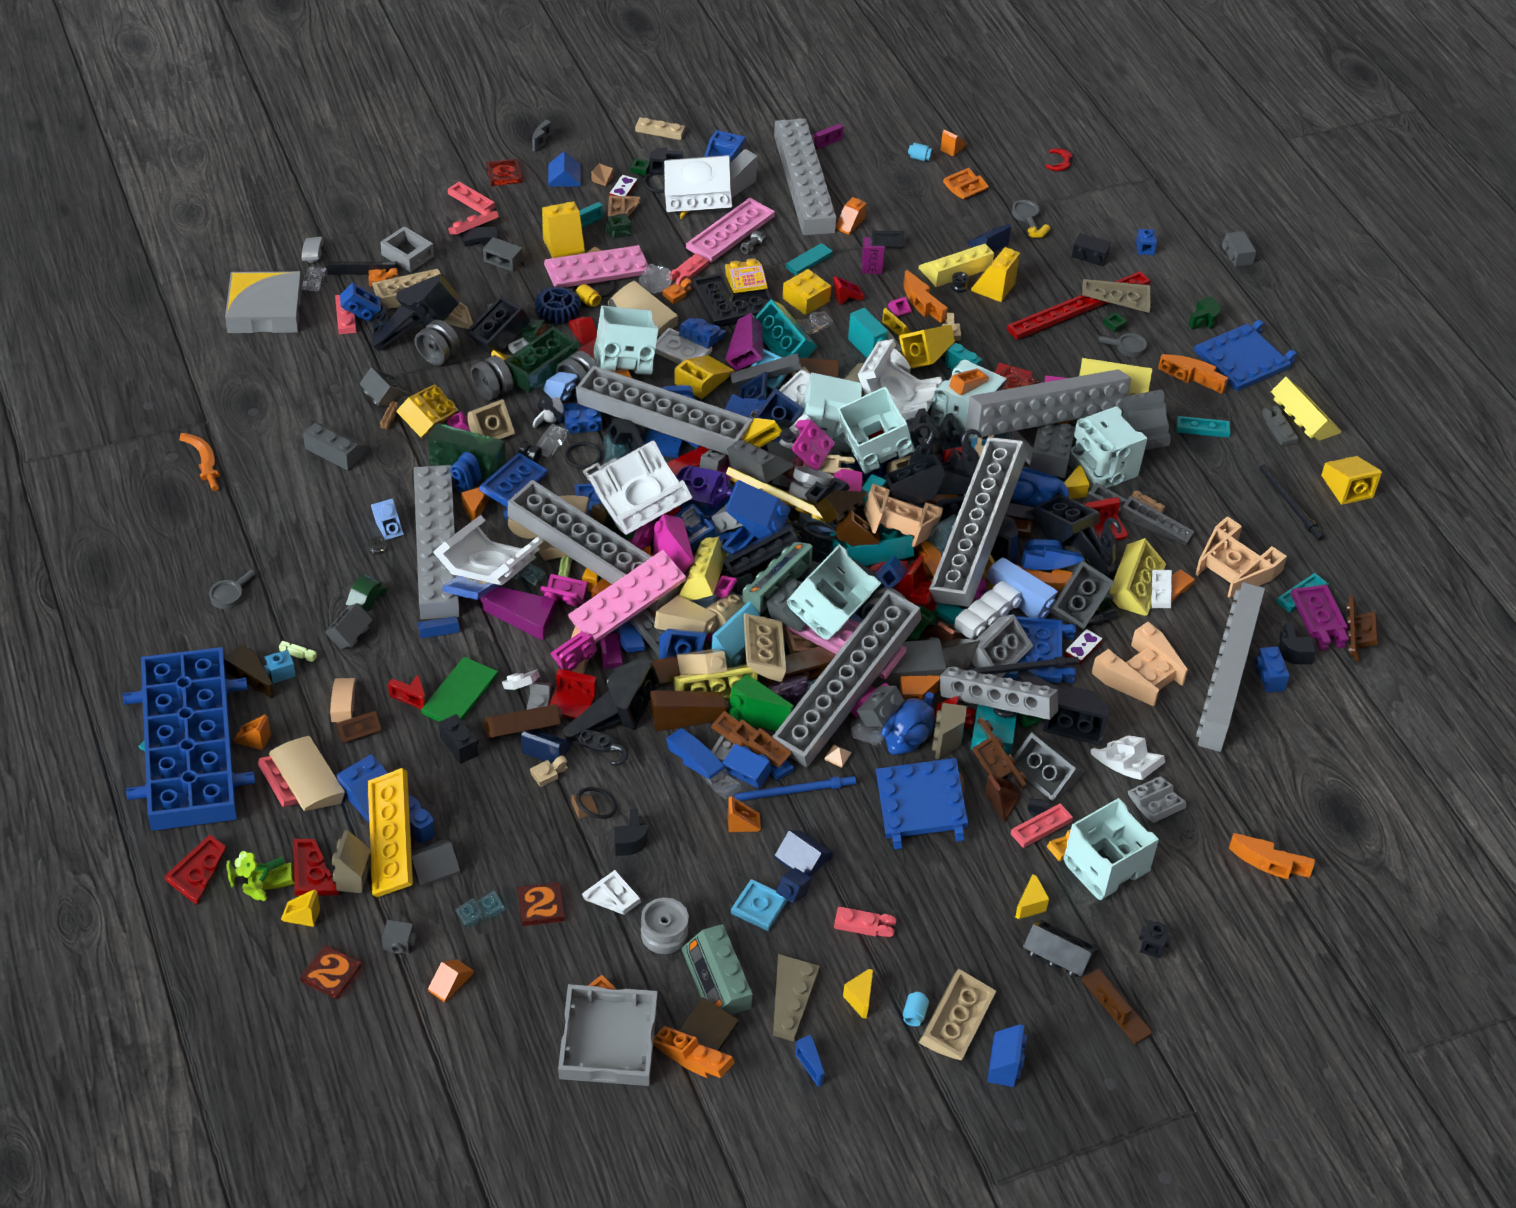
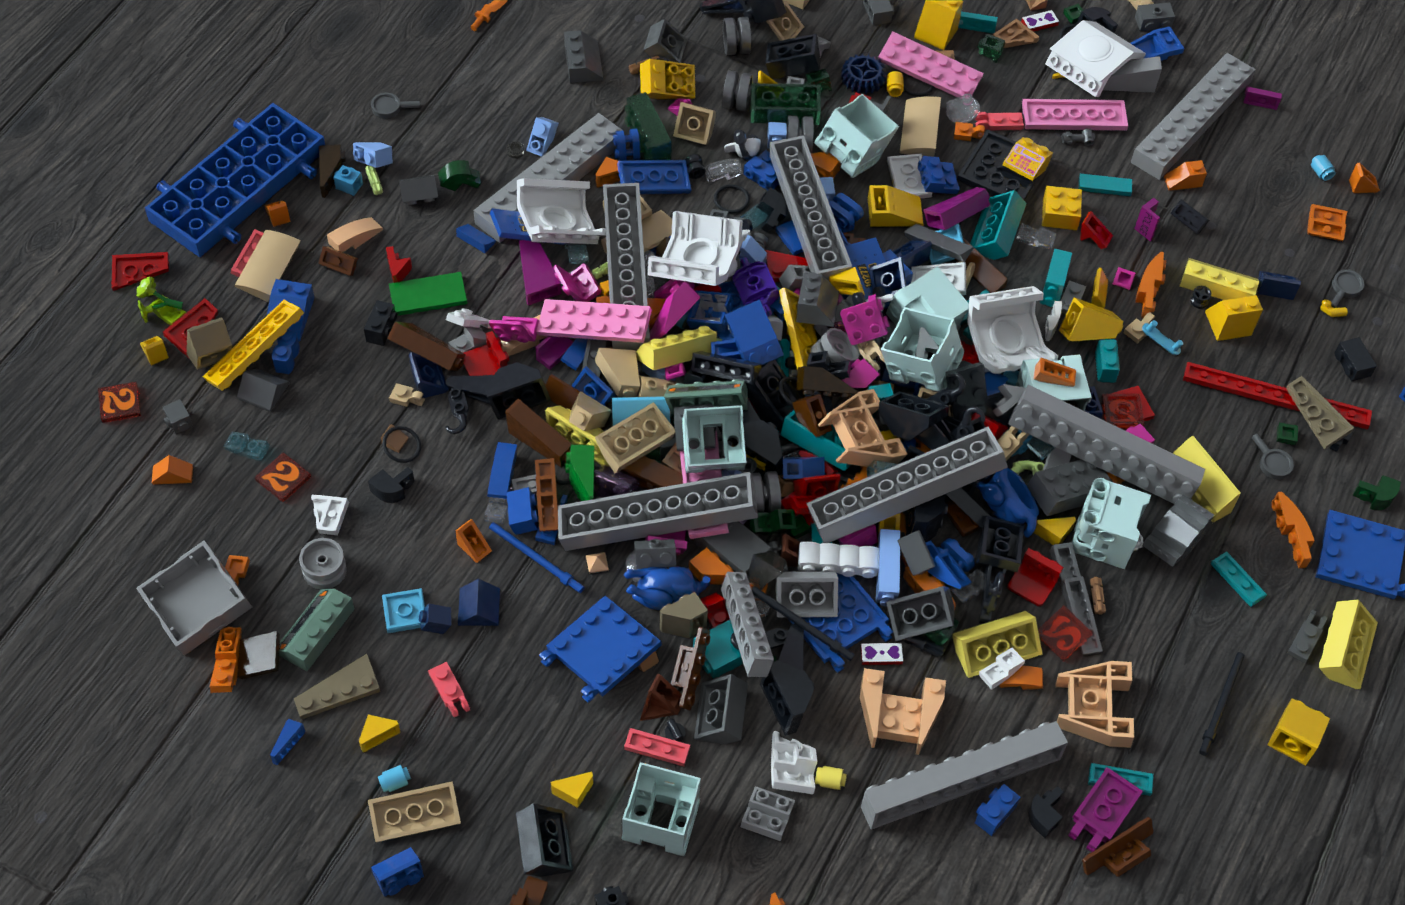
camera: 50 degrees right, 10 degrees up
none -> light blue slope [353,142,393,168]
none -> light yellow brick [815,766,847,790]
none -> dark grey slope [897,530,935,576]
none -> light grey slope [916,327,939,359]
none -> light grey slope [993,384,1026,417]
none -> clear red tile [1038,606,1093,662]
none -> dark grey brick [1135,2,1175,31]
none -> medium azure piece [1142,320,1183,355]

